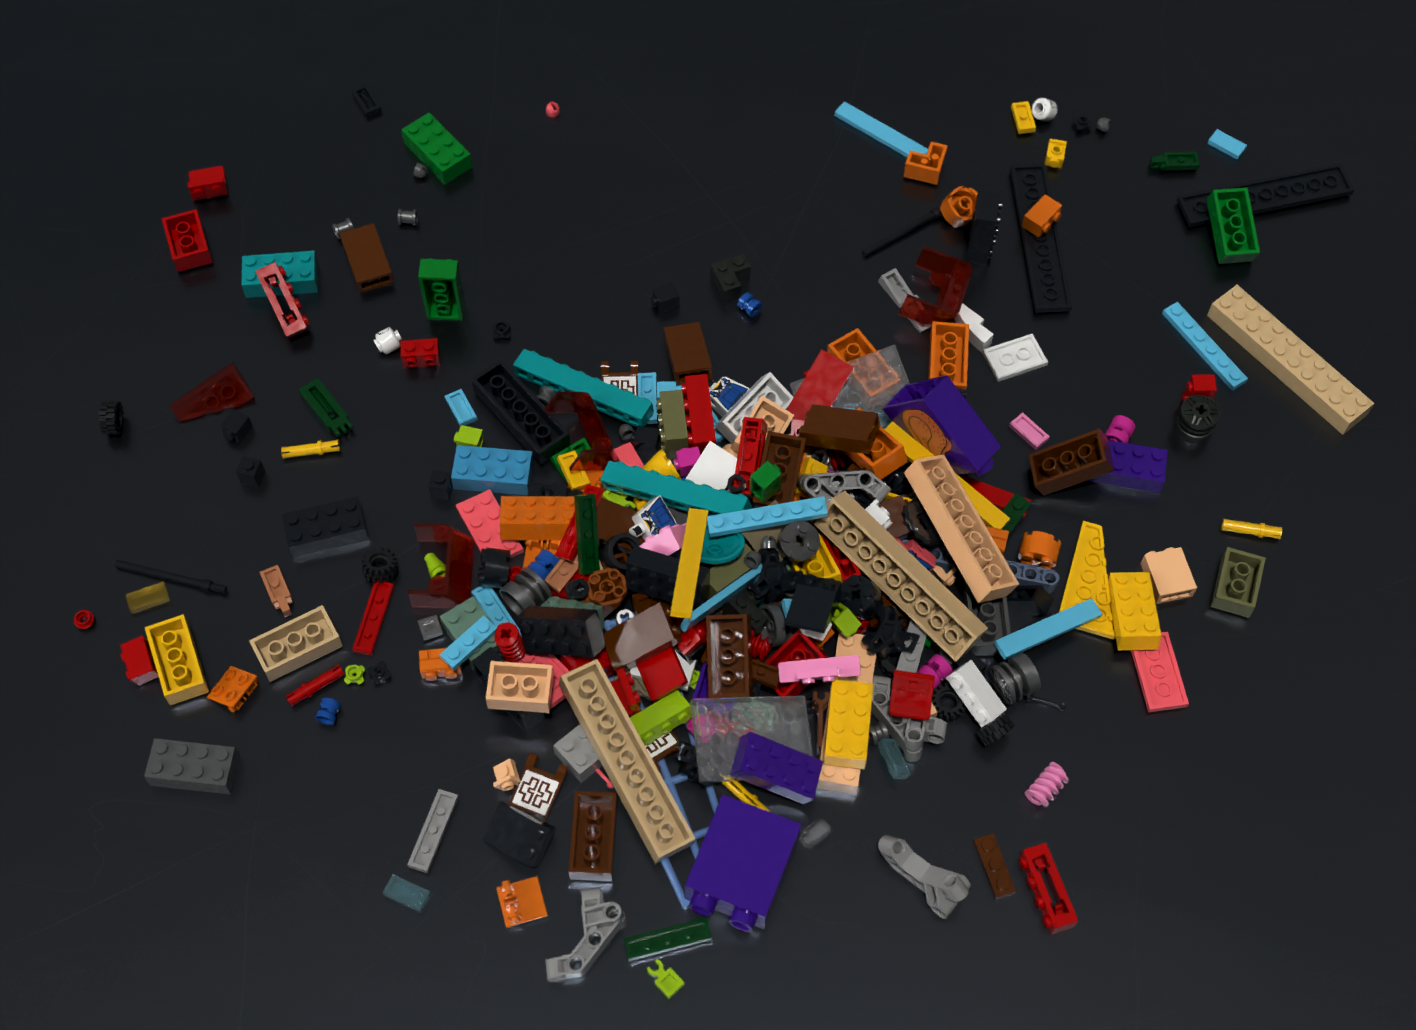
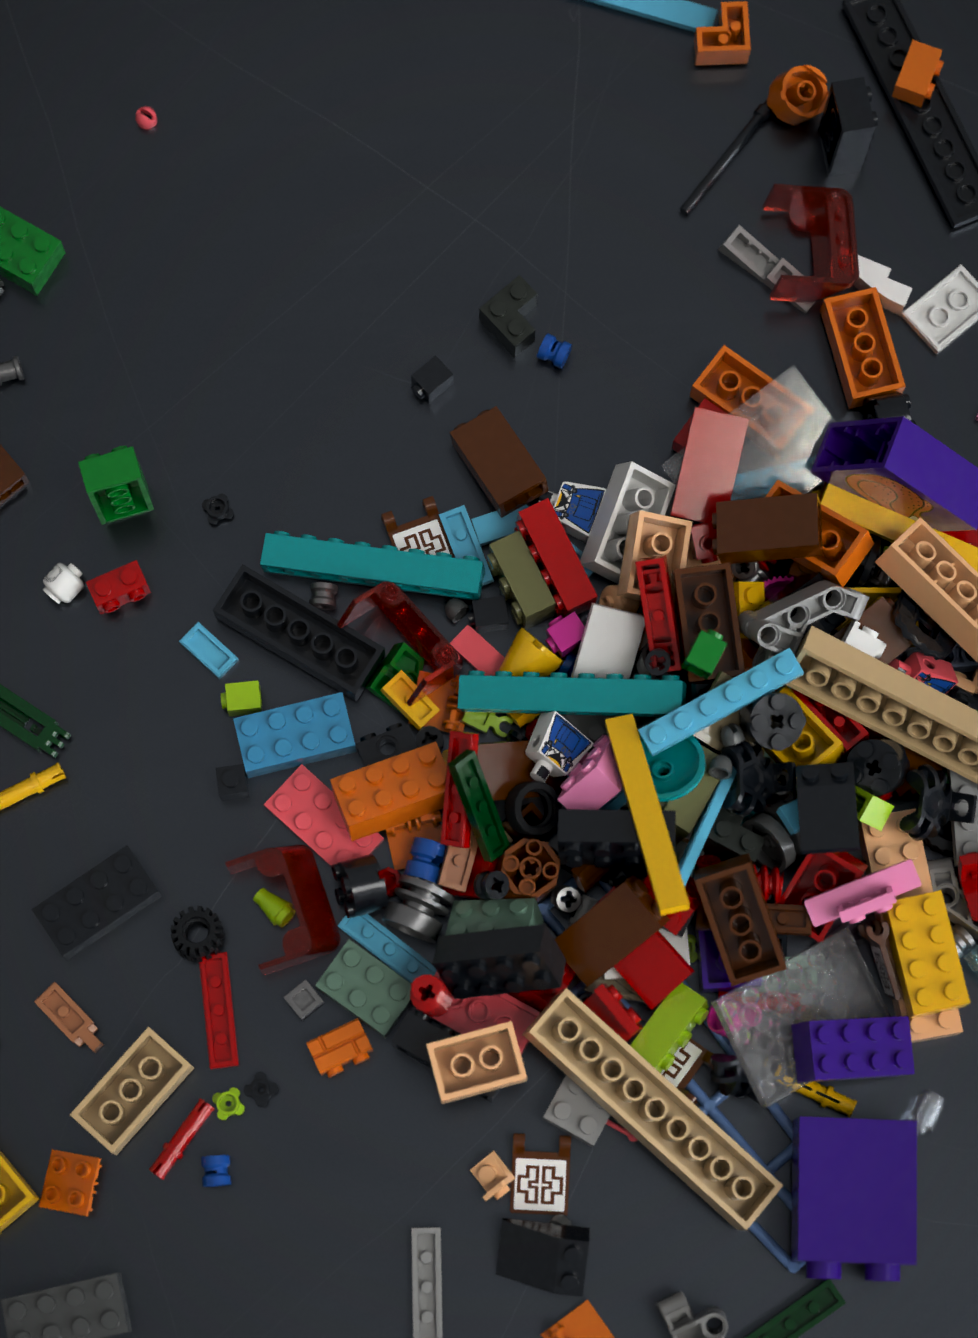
camera: 20 degrees left, 15 degrees up
medium azure plate [439,615,497,671] -> none
reddish brown brick [569,791,617,881] -> none

